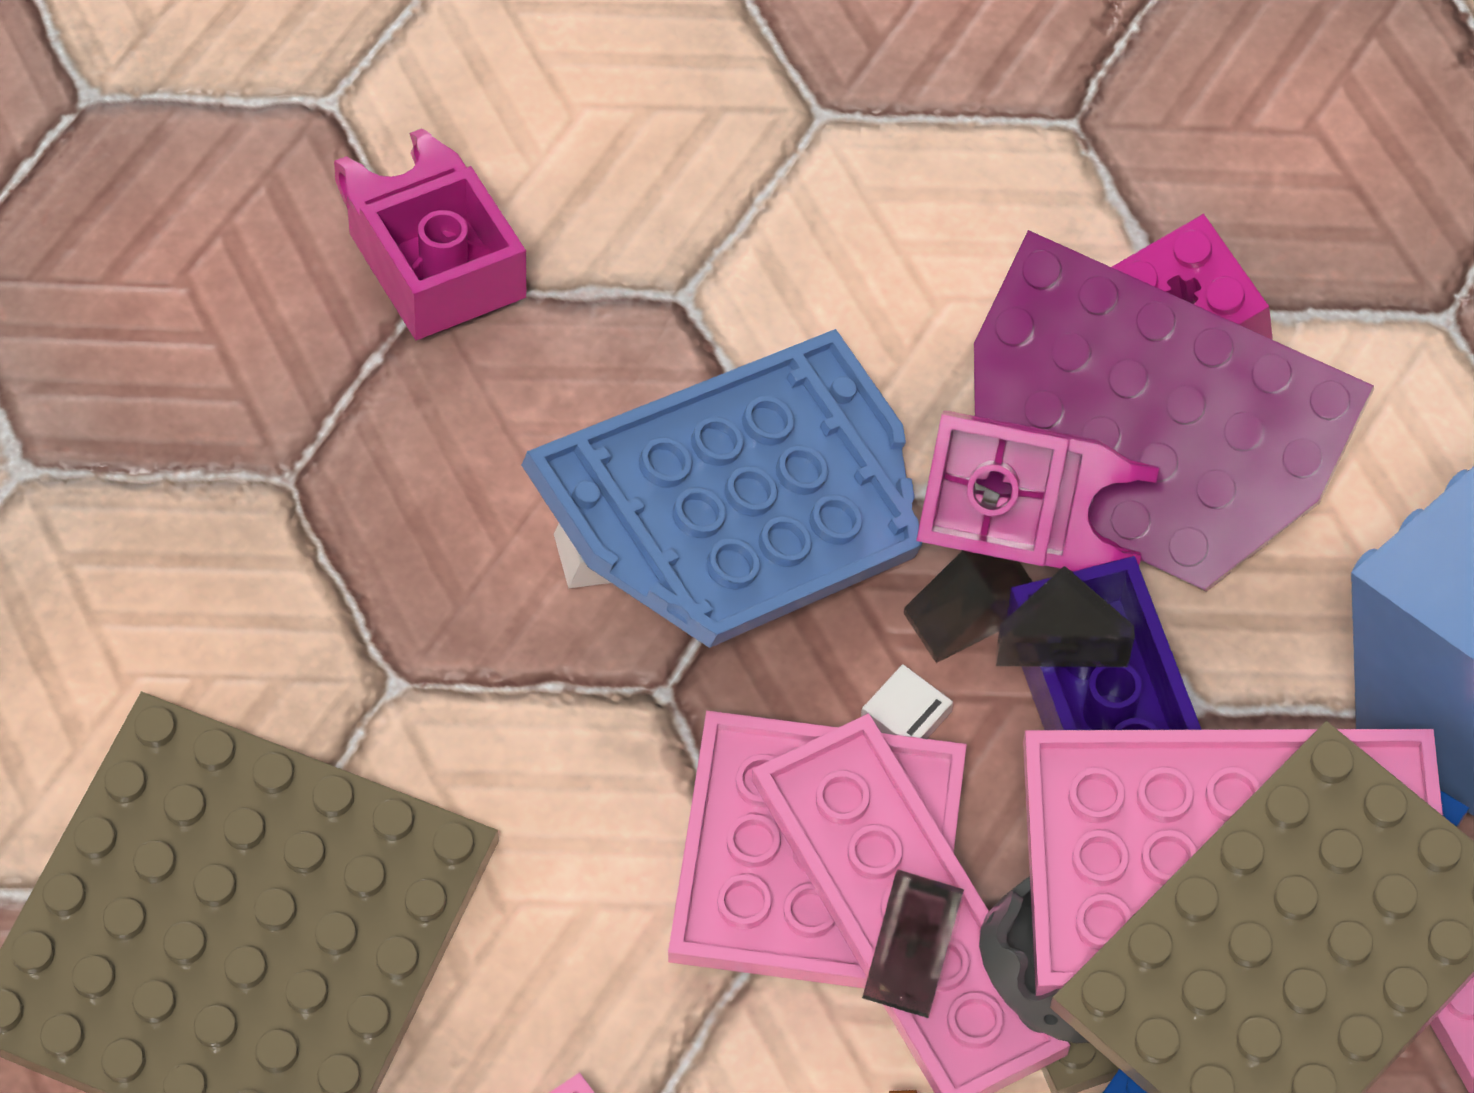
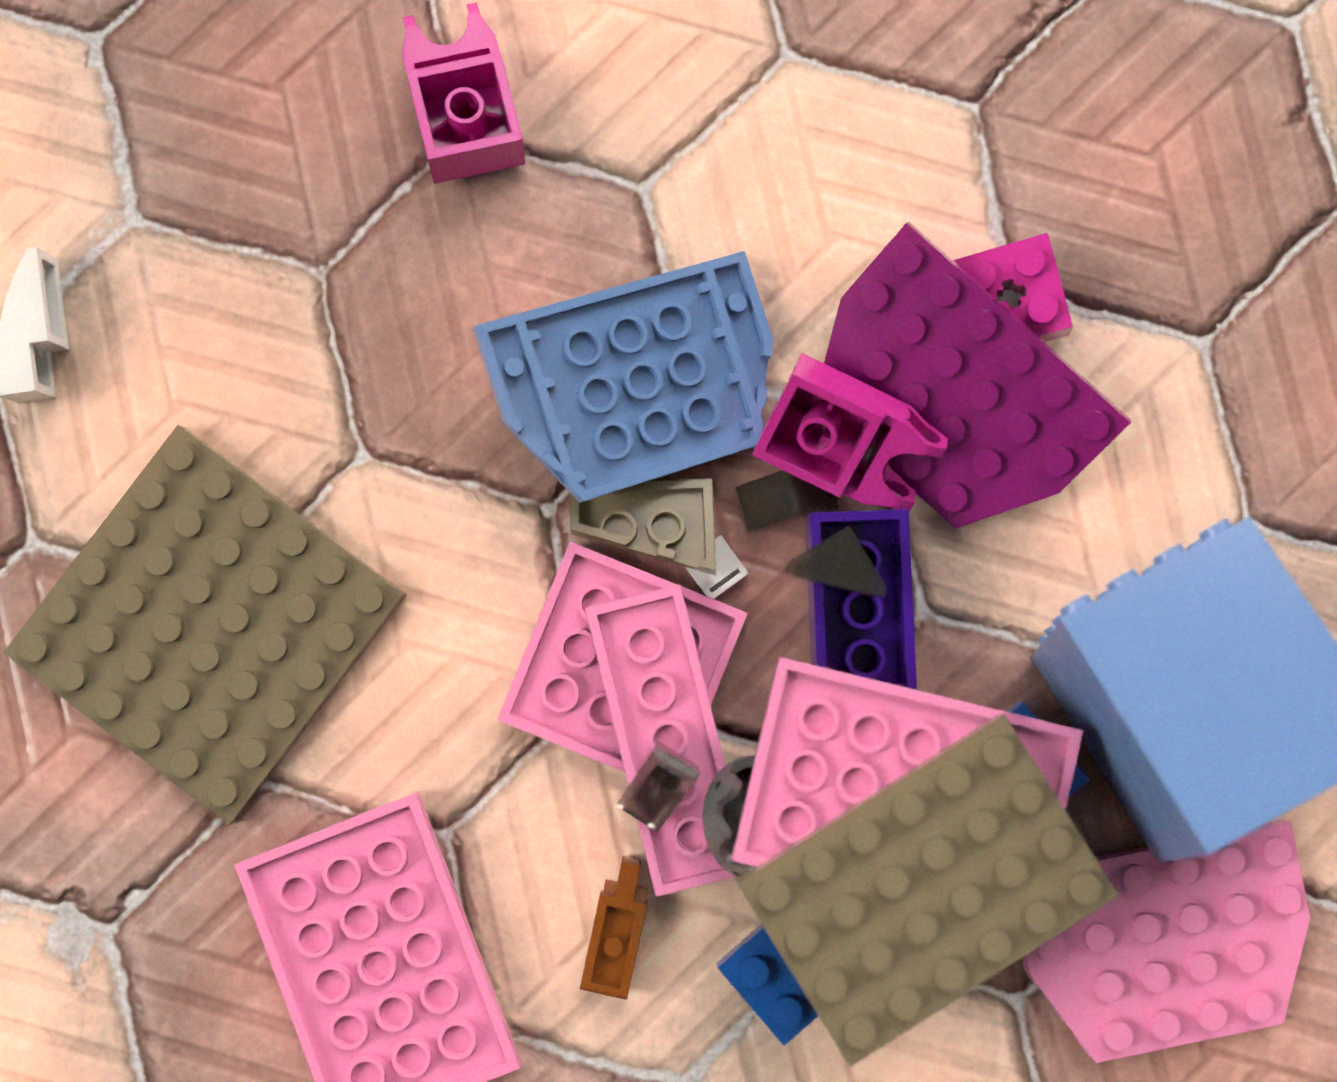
camera: 20 degrees right, 25 degrees up
none -> dark tan wing [569,479,716,576]

